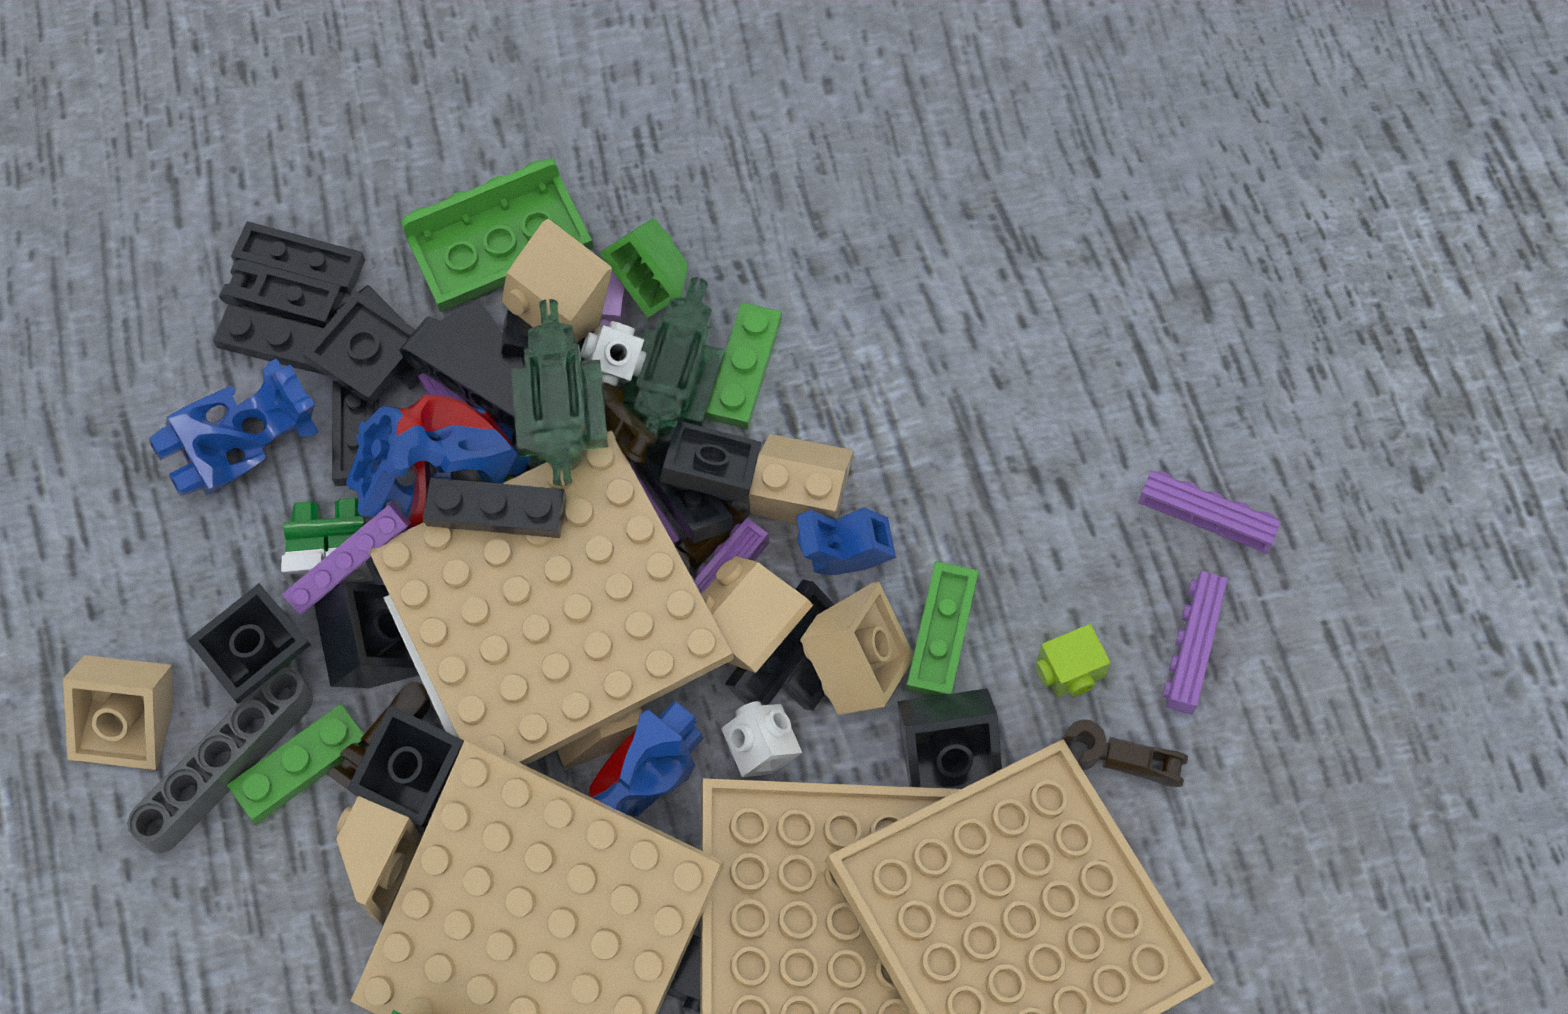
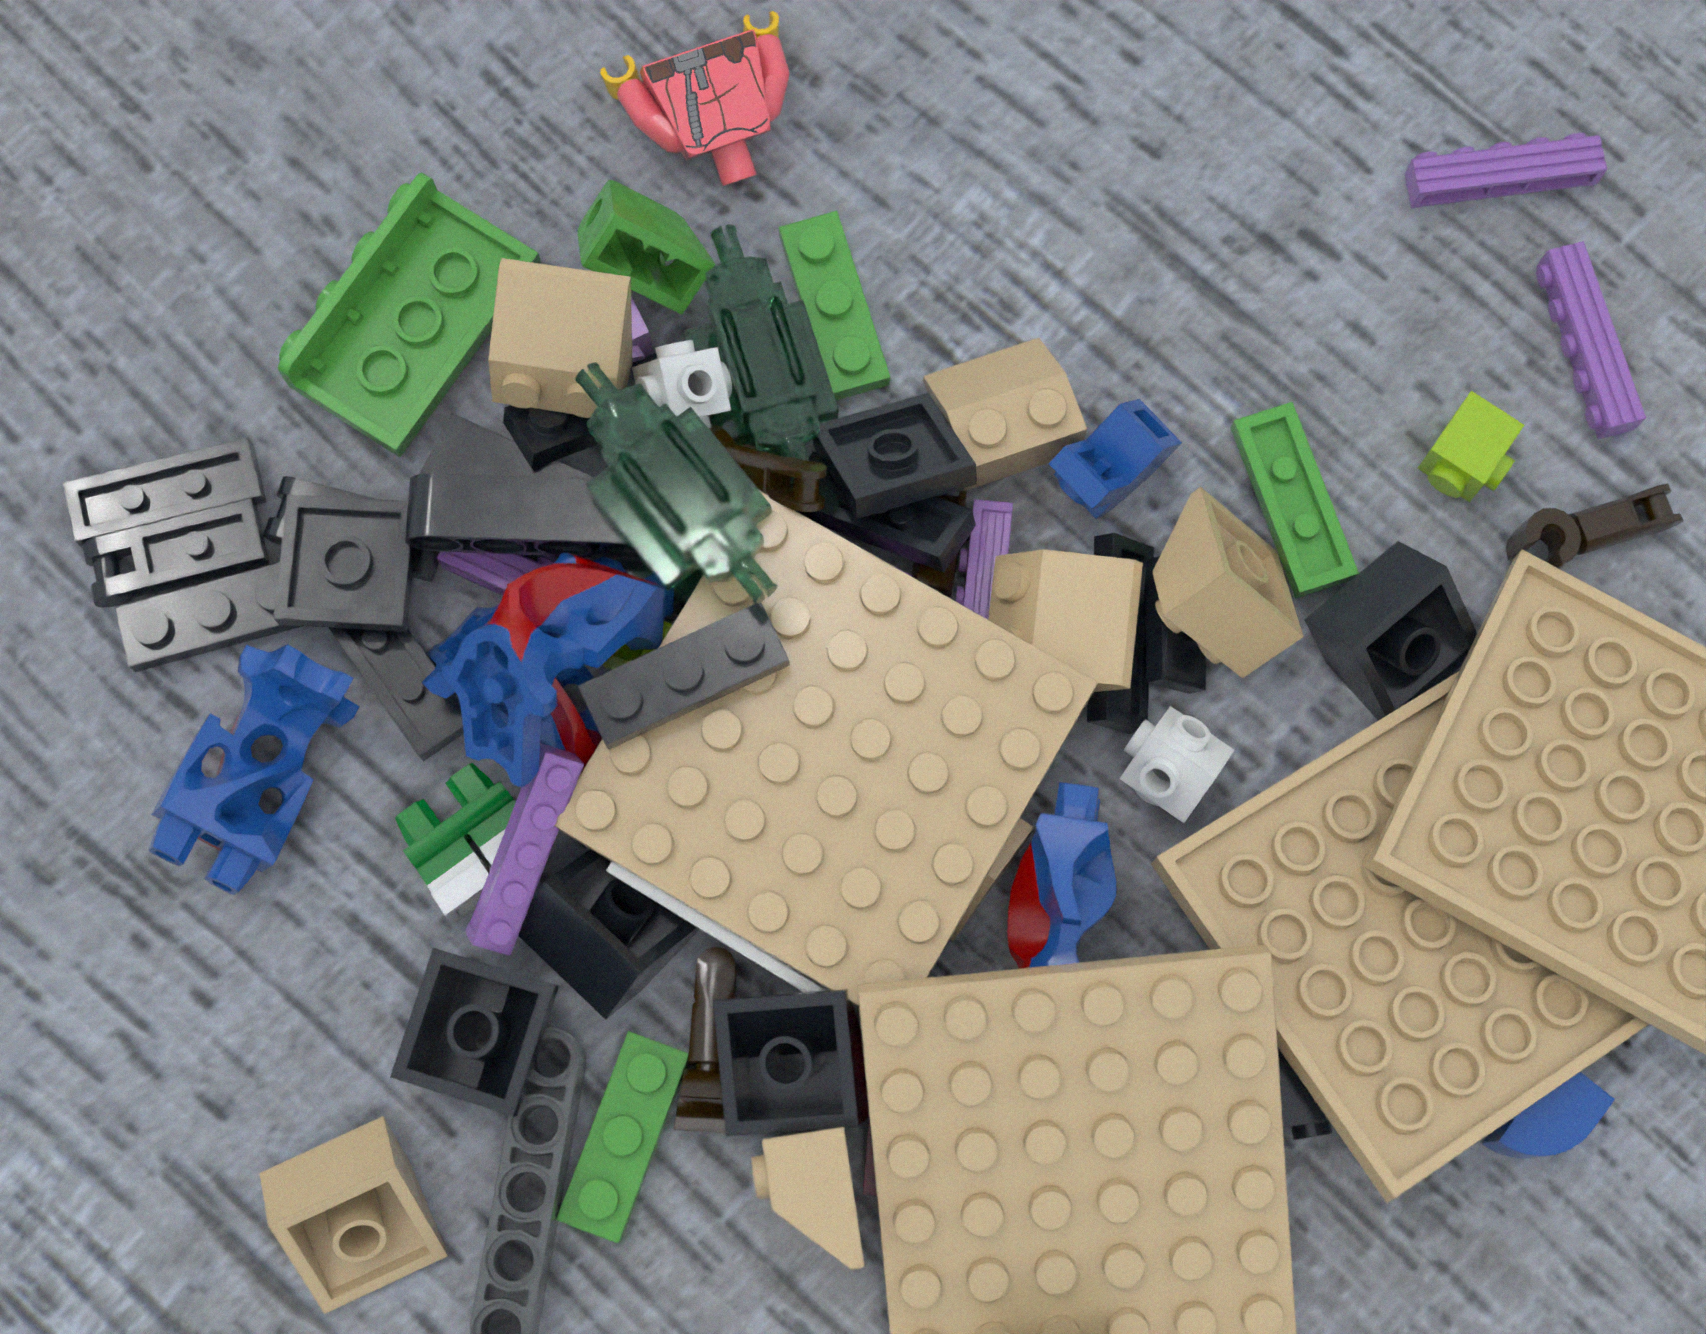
camera: 35 degrees left, 10 degrees up
none -> coral torso [600,11,790,186]

